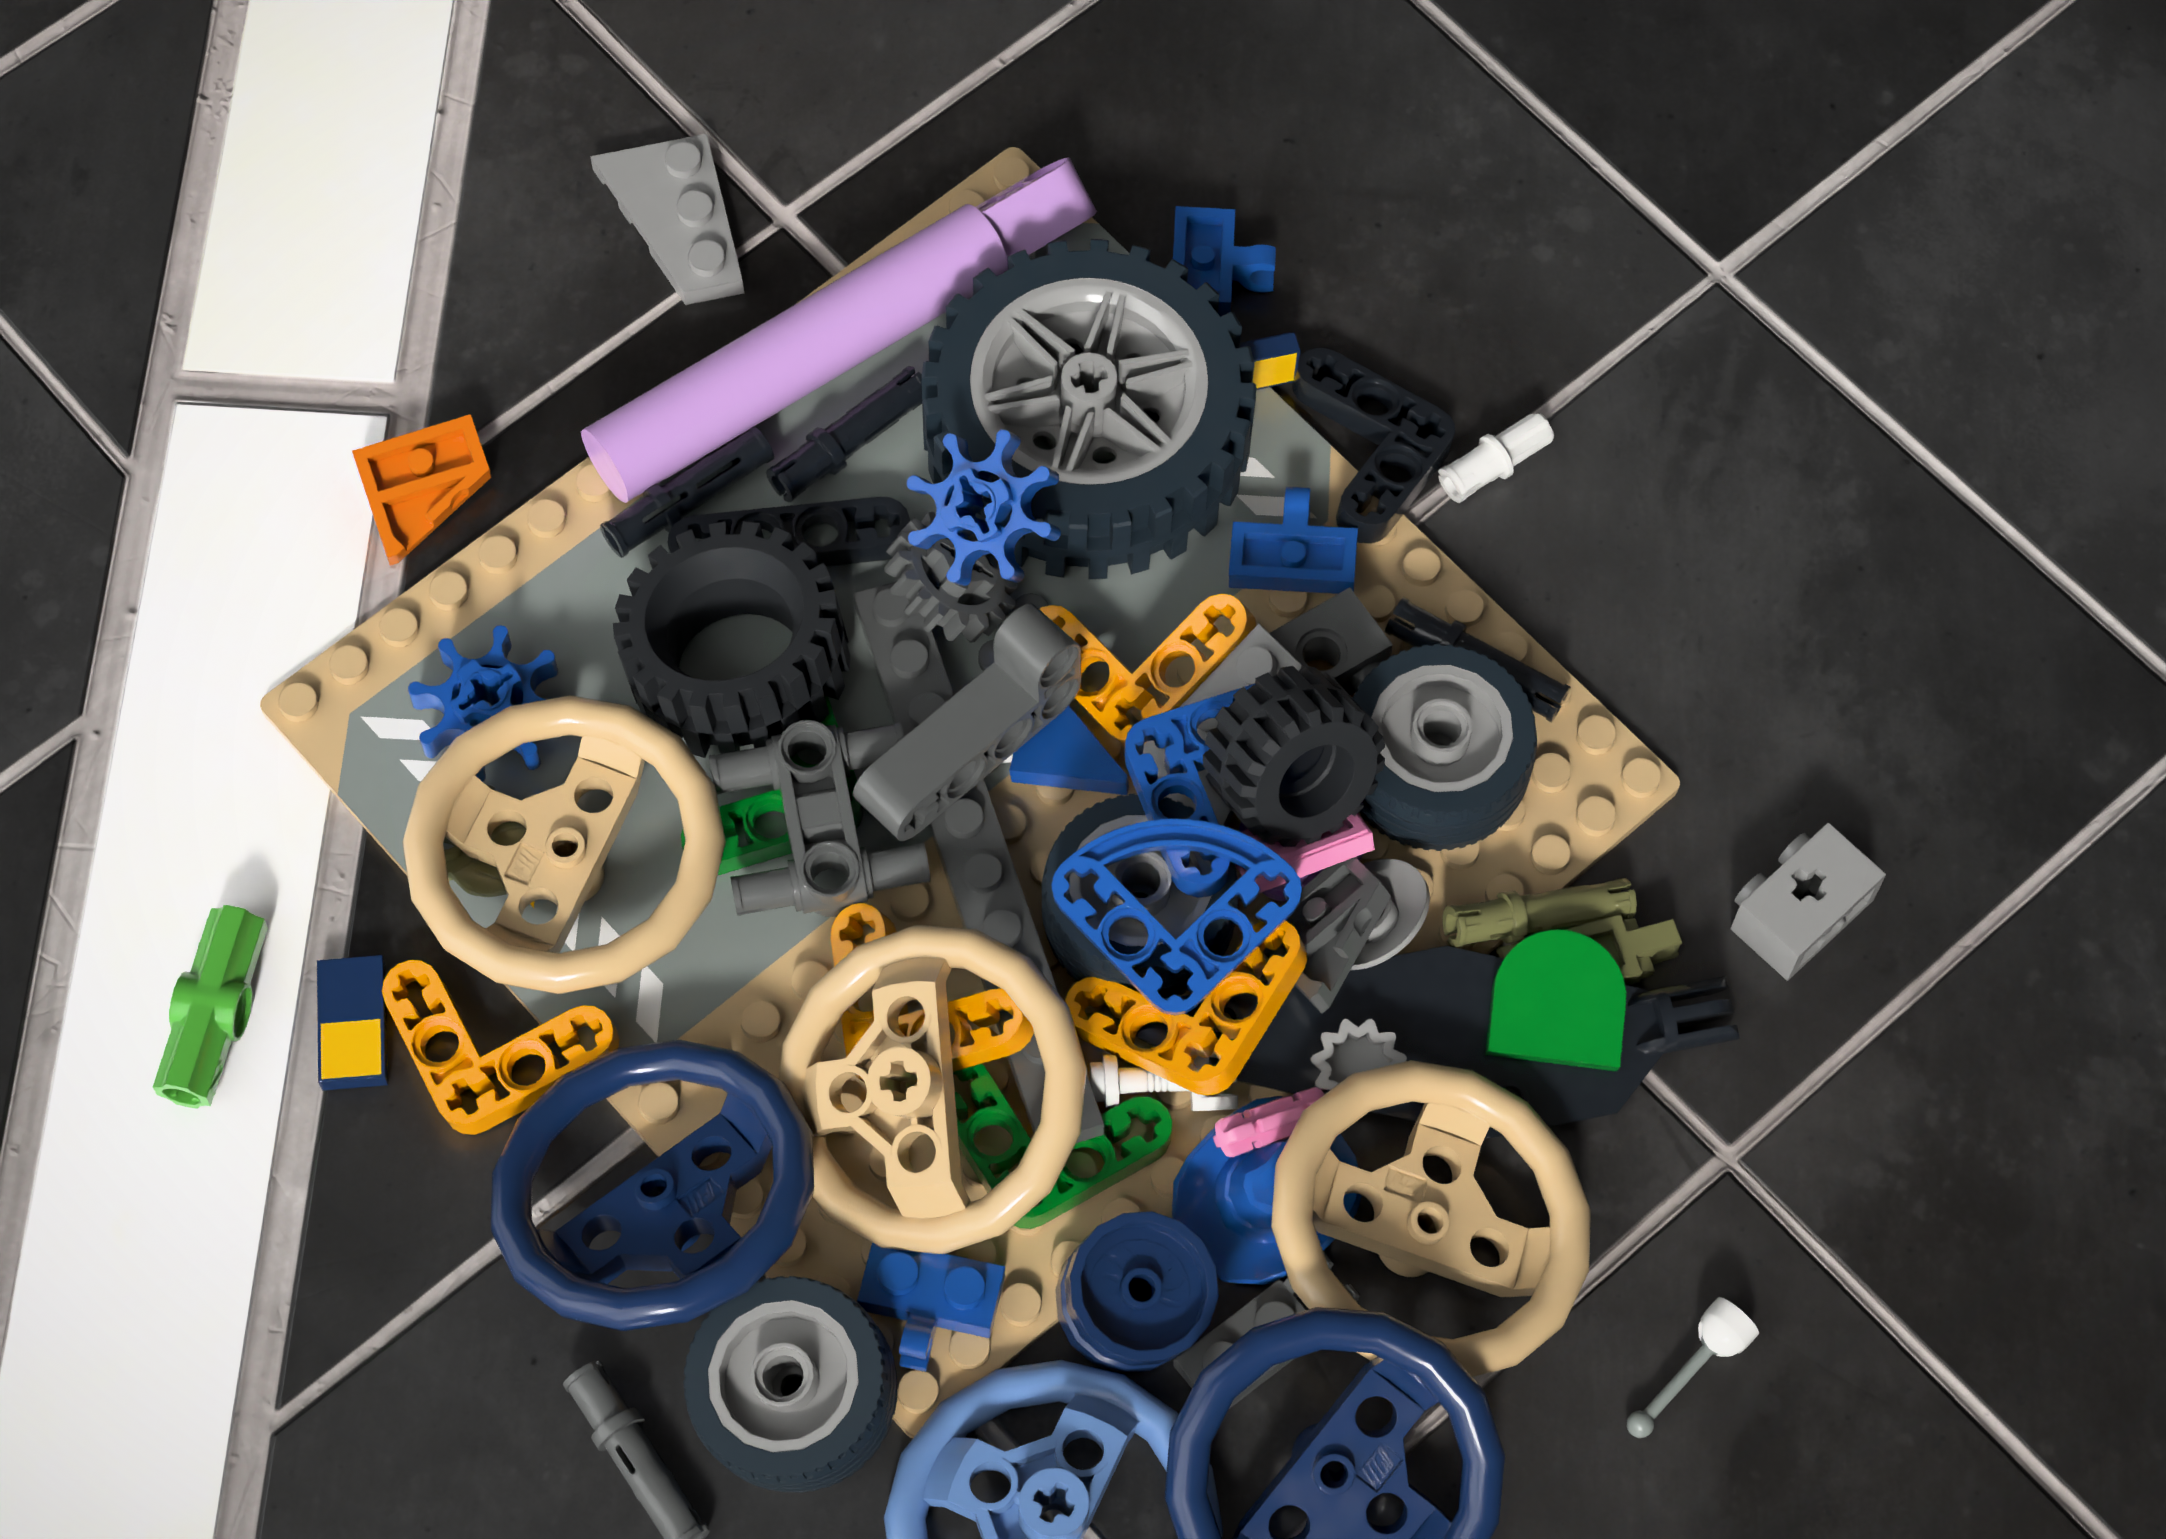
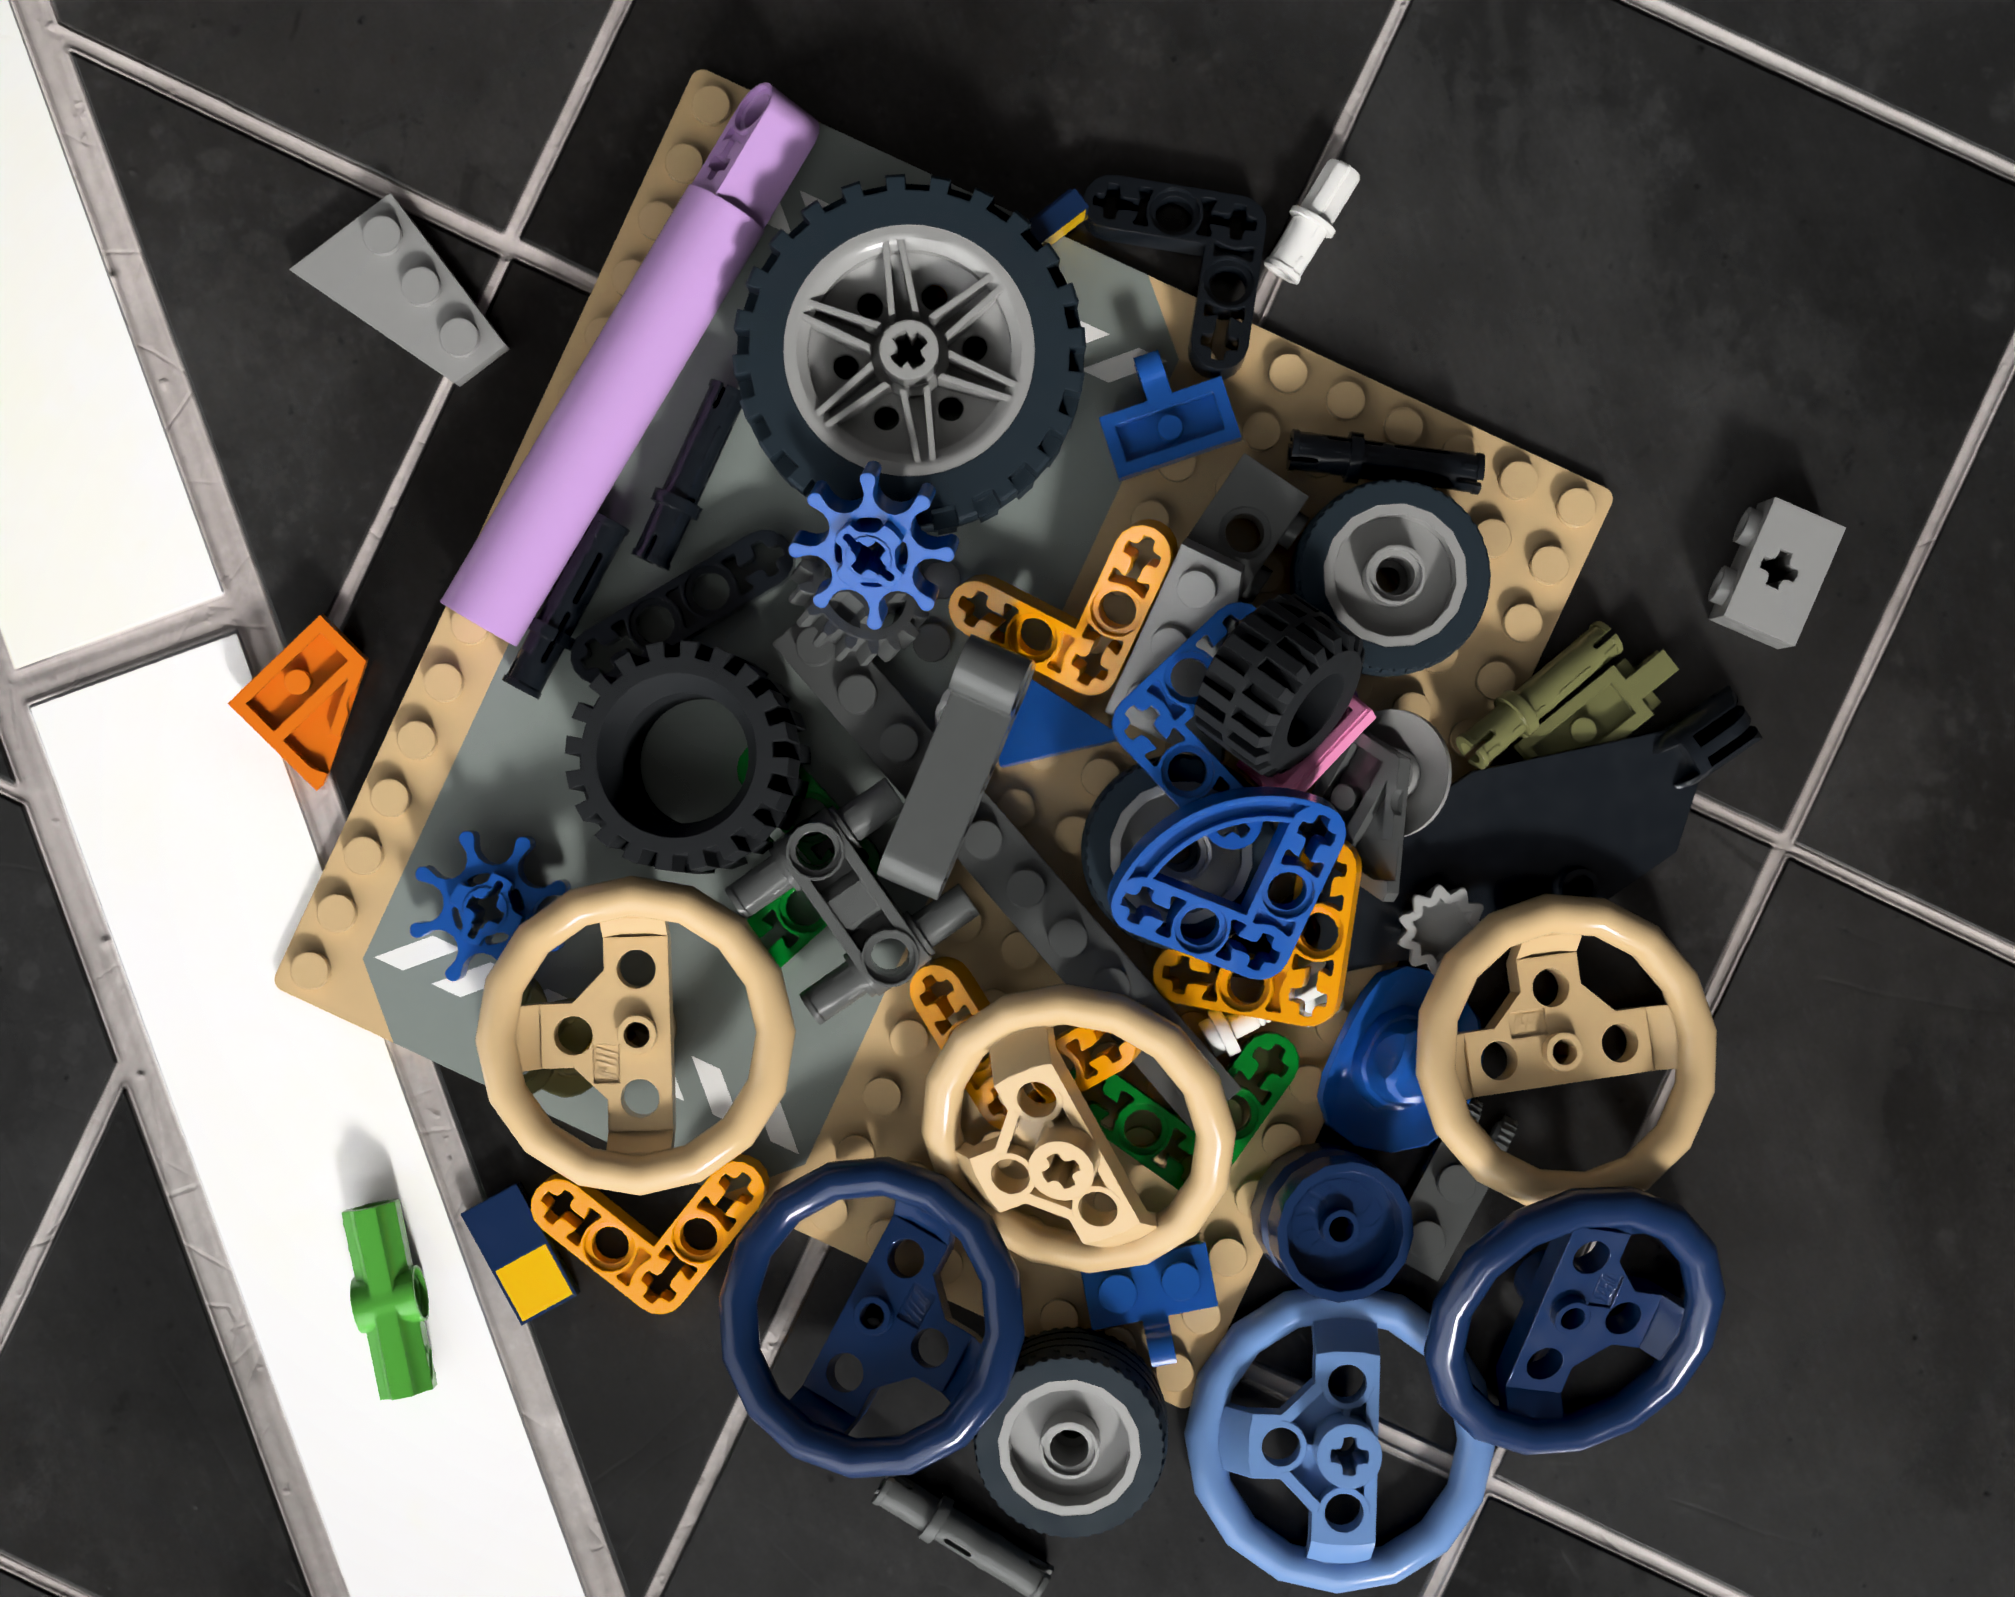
camera: 25 degrees left, 25 degrees up
blue plate [1173,206,1276,317] -> none
bright pink axle [1213,1087,1324,1157] -> none
green tile [1485,930,1626,1071] -> none
hinge [1627,1297,1759,1438] -> none

